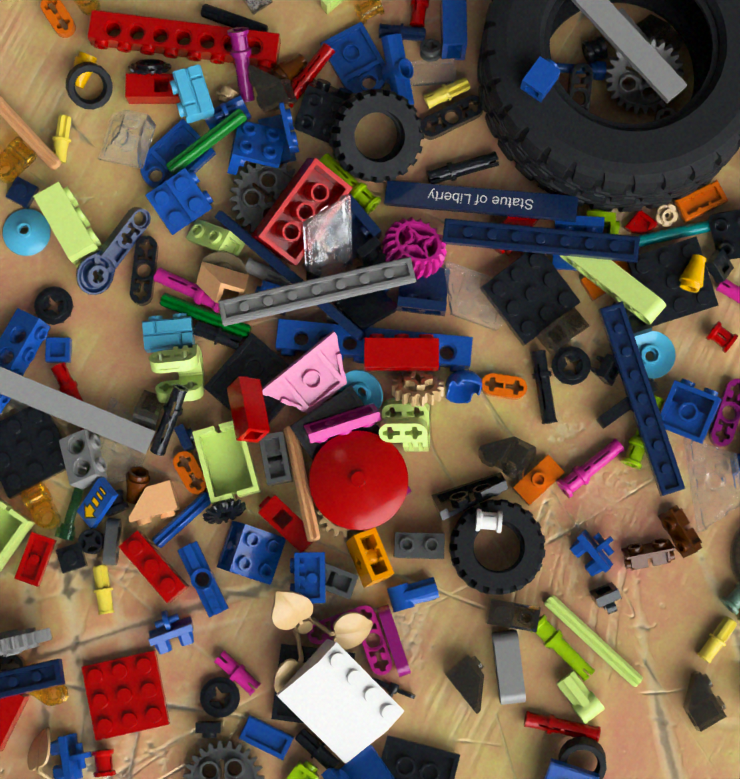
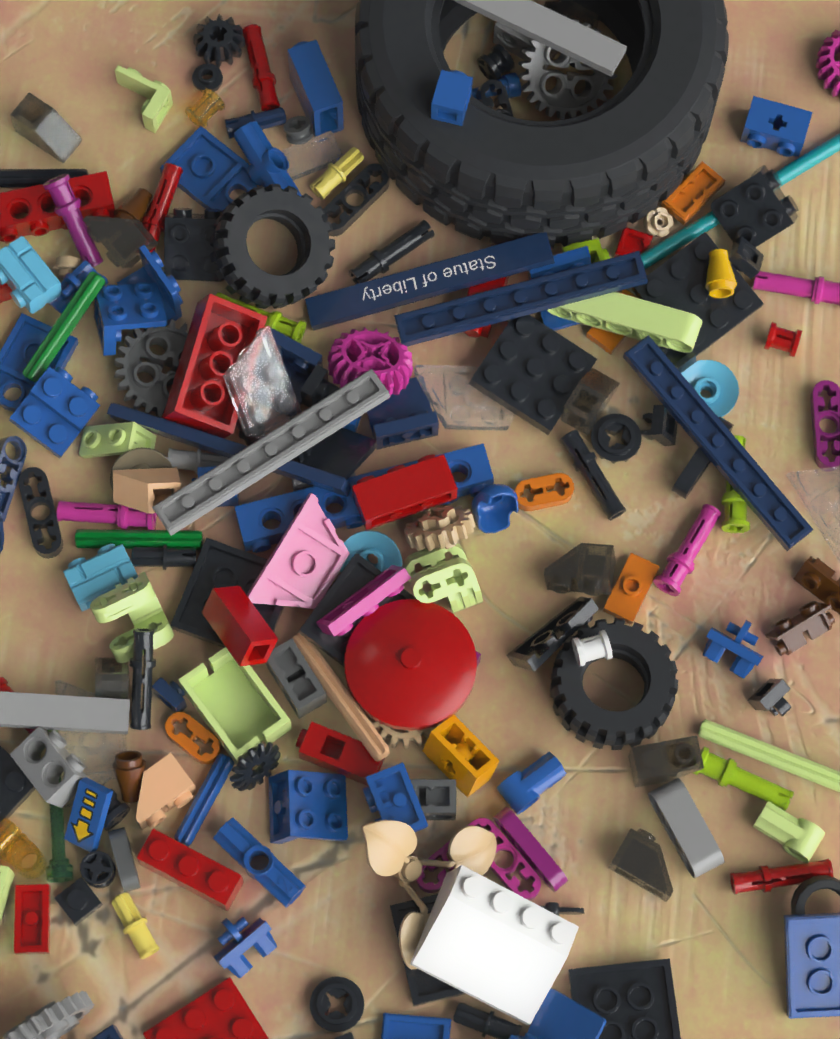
camera: 25 degrees left, 10 degrees down
dark pink pin [214,650,261,696] -> none
dark grey brick [394,532,445,559] -> none
blue plate [661,378,722,444] -> none

